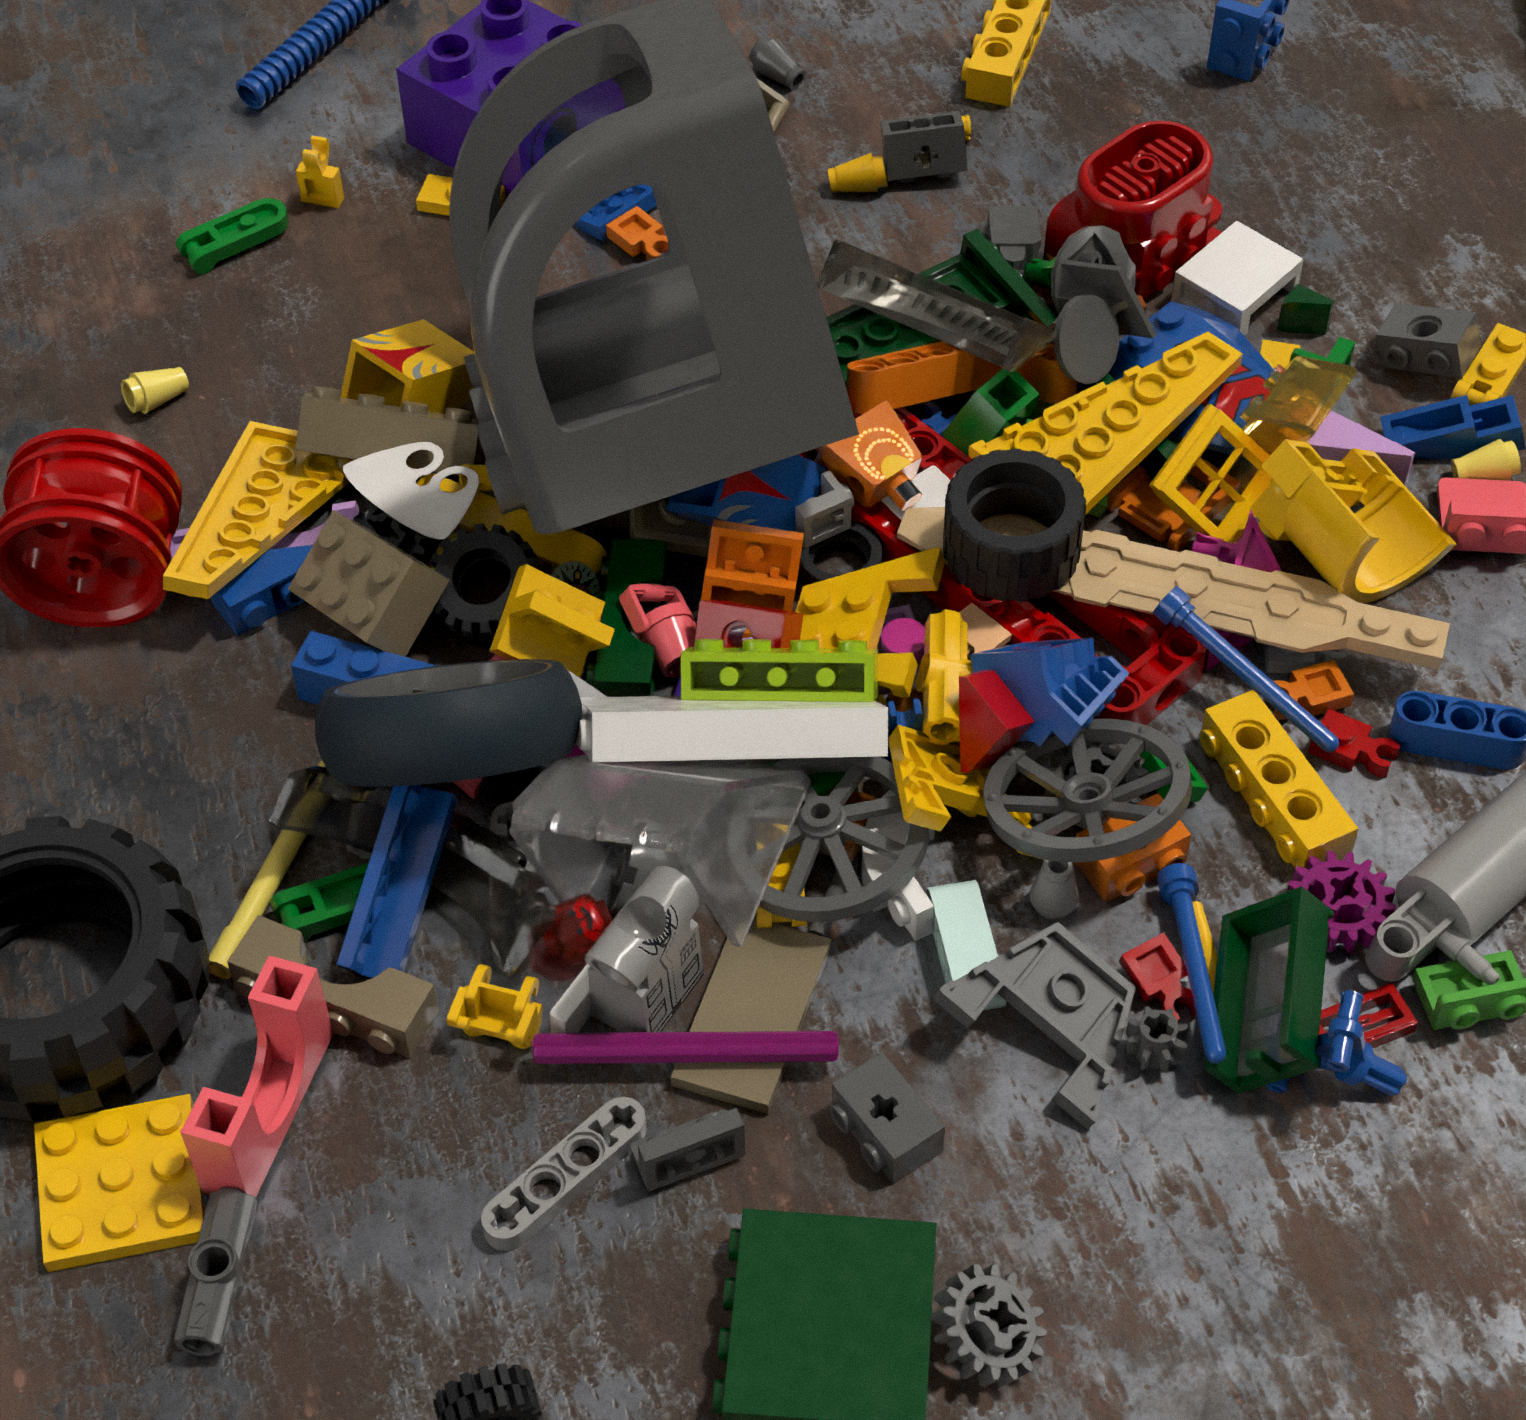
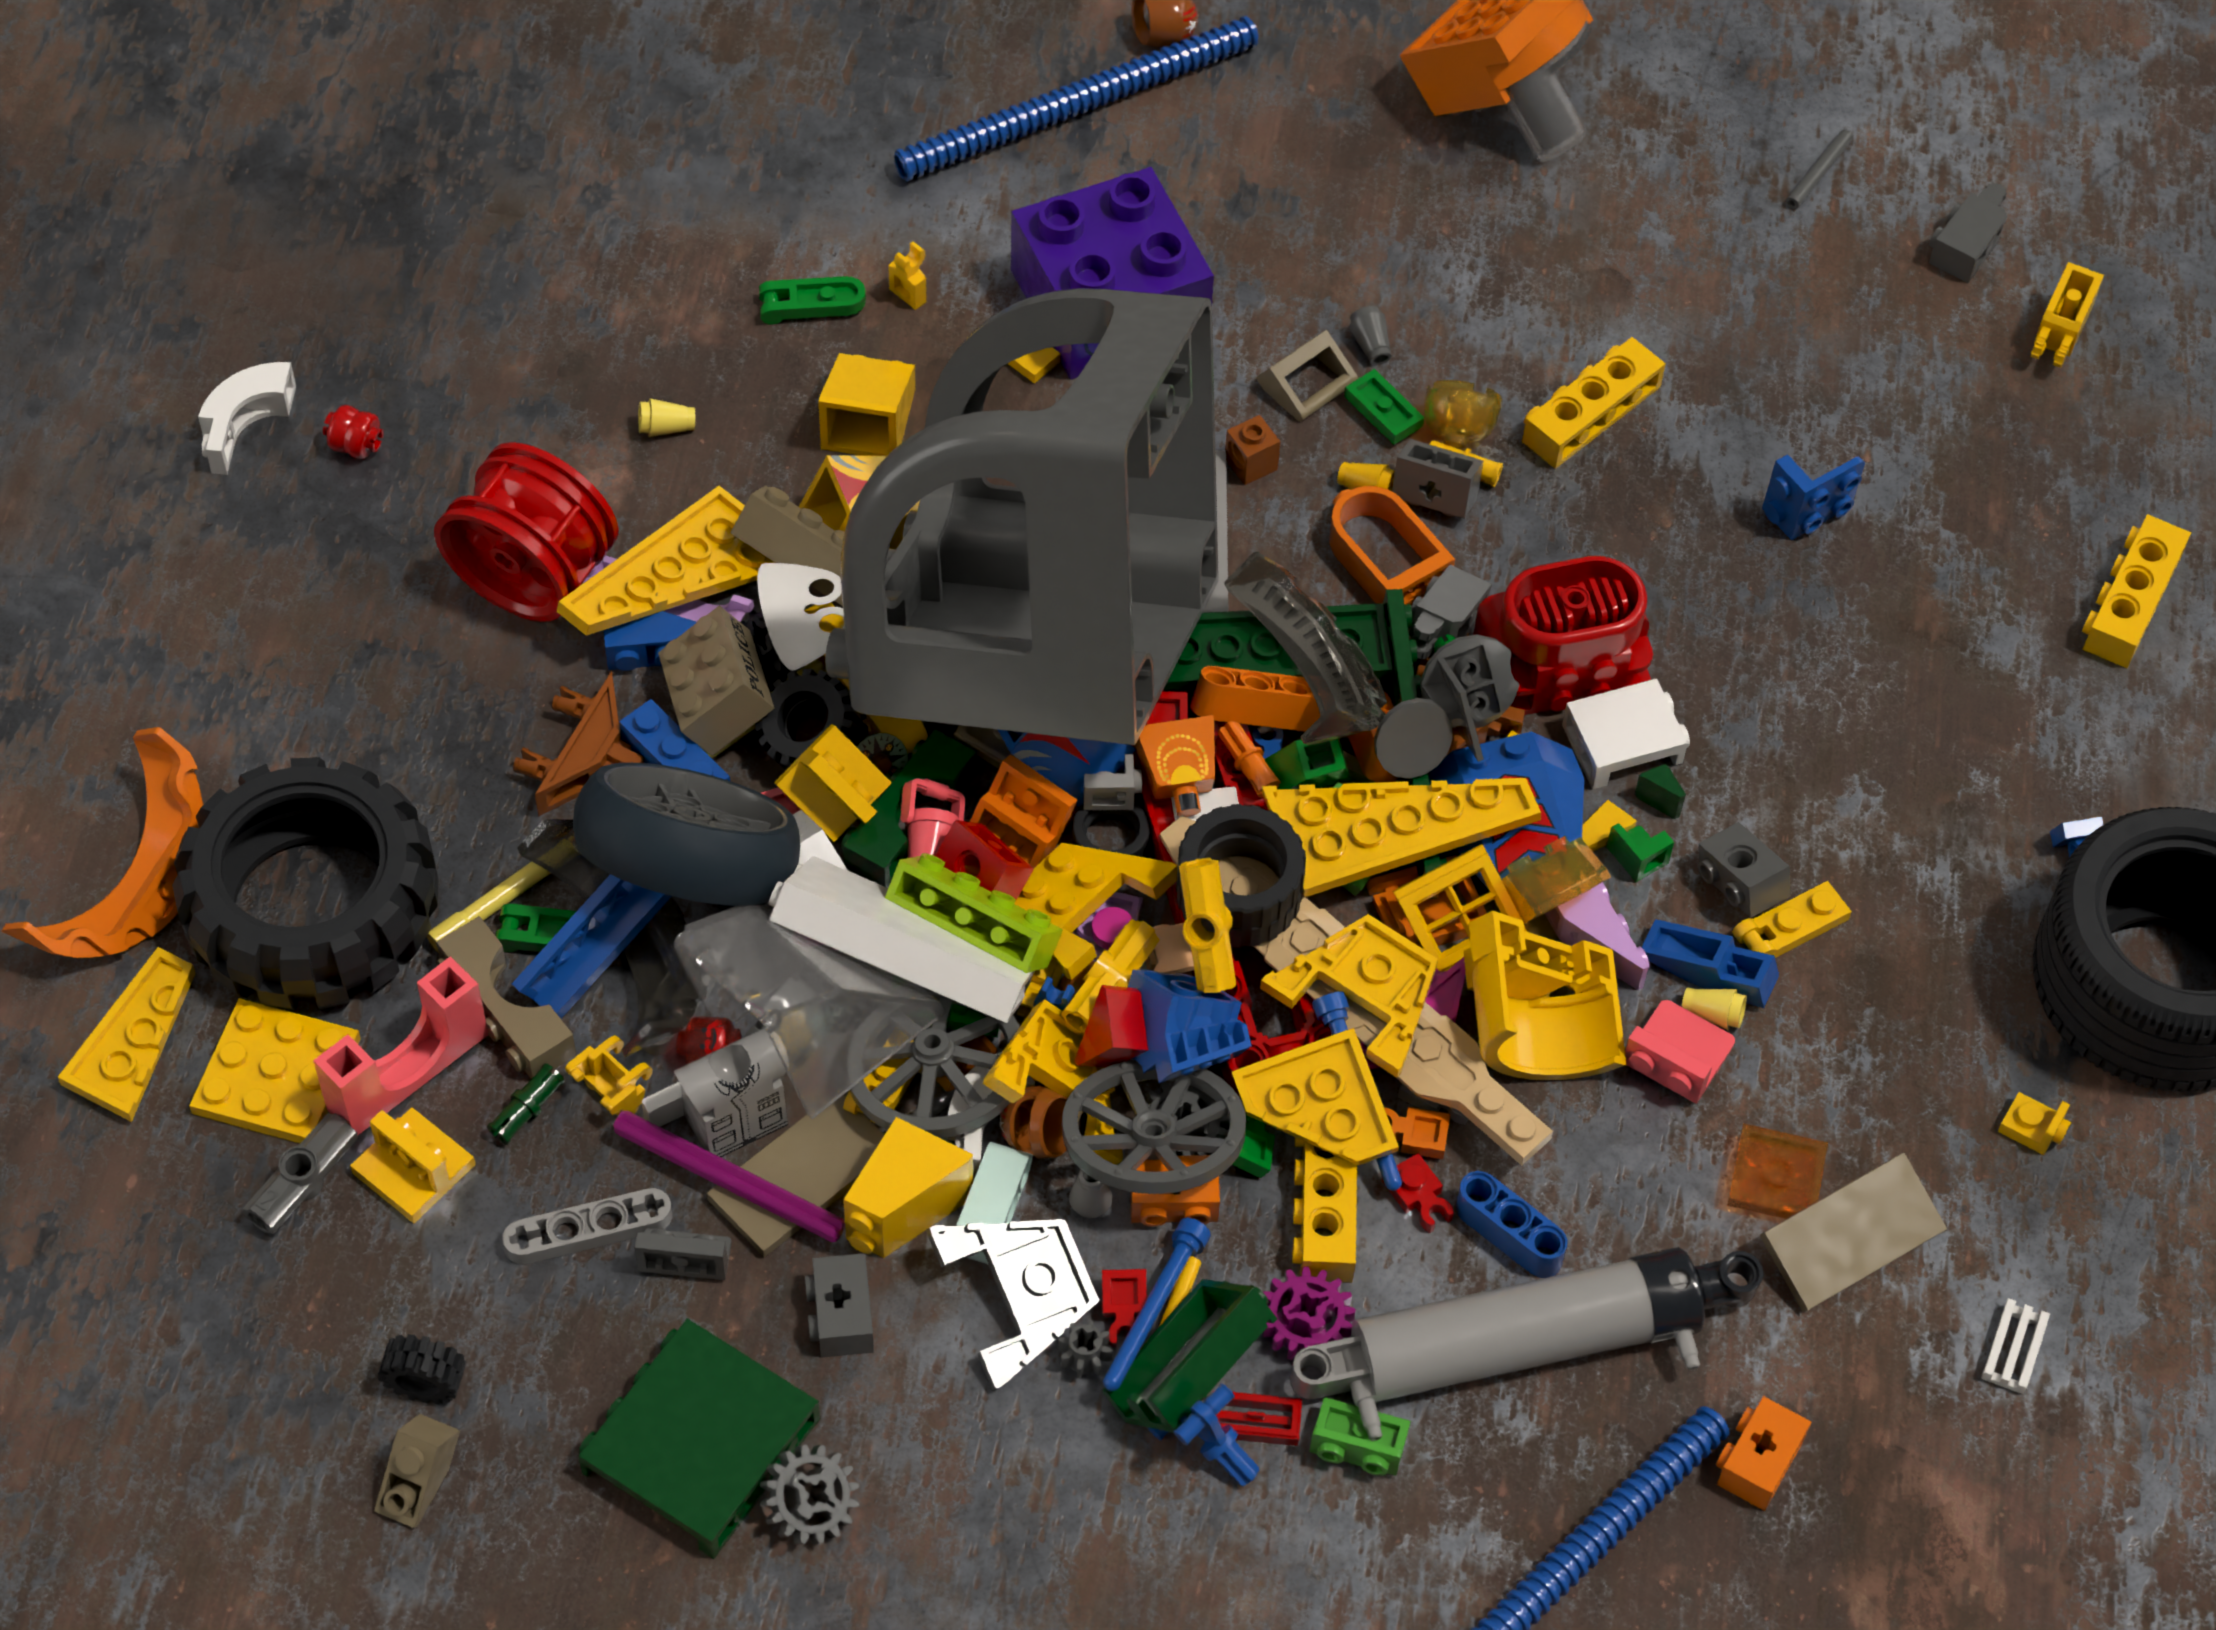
camera: 25 degrees right, 5 degrees up
none -> yellow bracket [350,1107,476,1224]
none -> dark green pin [487,1063,565,1145]
none -> dark orange connector [513,671,644,817]
none -> yellow slope [818,353,915,456]
none -> yellow slope [844,1117,973,1258]
none -> dark orange helmet [1000,1086,1068,1159]
none -> yellow piece [1179,858,1236,993]
none -> orange axle [1218,721,1281,797]
none -> yellow plate [1232,1028,1399,1165]
none -> yellow wing [1260,914,1438,1078]
none -> orange window [1329,486,1455,605]
none -> green plate [1344,369,1425,445]
none -> clear yellow cylinder [1424,380,1503,449]

